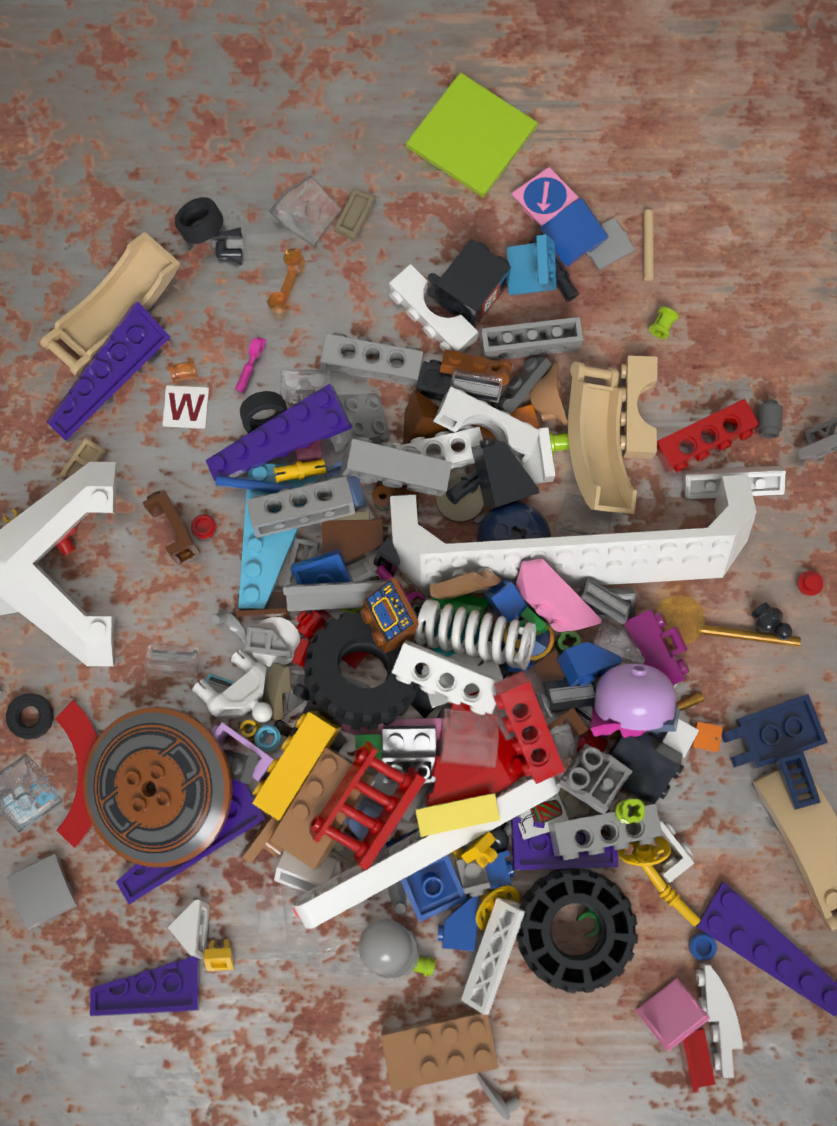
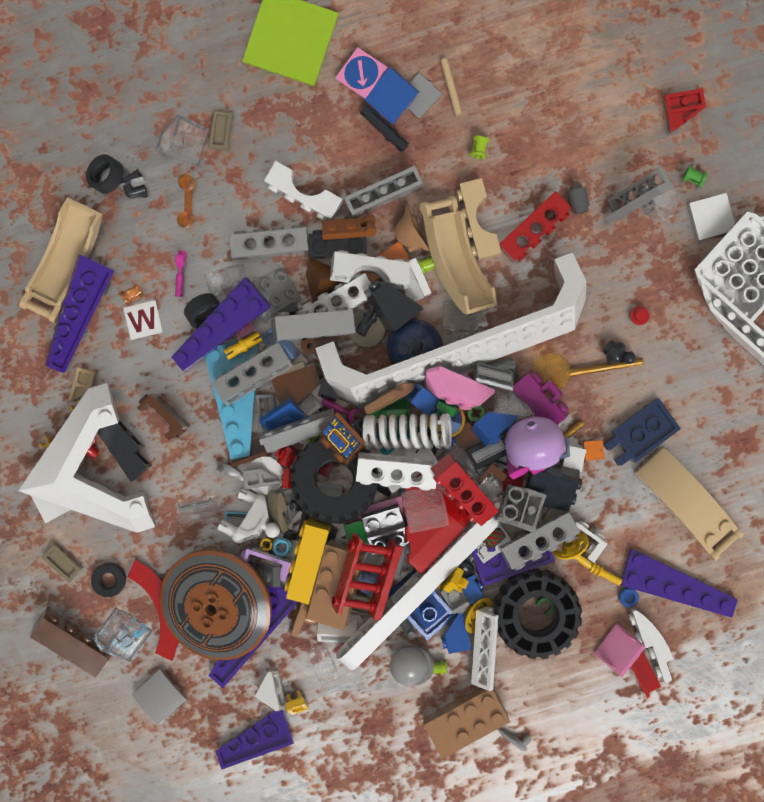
camera: 15 degrees left, 10 degrees up
red plate [191,514,217,540] -> none
blue bar [216,476,293,493] -> none
light yellow tile [415,793,500,837] -> none
black container [427,239,511,328] -> none
slope [451,369,503,403] -> none
dark grey plate [491,356,552,413] -> none
dark azure bracket [507,234,557,296] -> none
lime bush [615,799,645,824] -> none
white slope [683,466,786,499] -> none
dark blue slope [775,751,821,810] -> none
none -> black wedge [97,420,152,482]

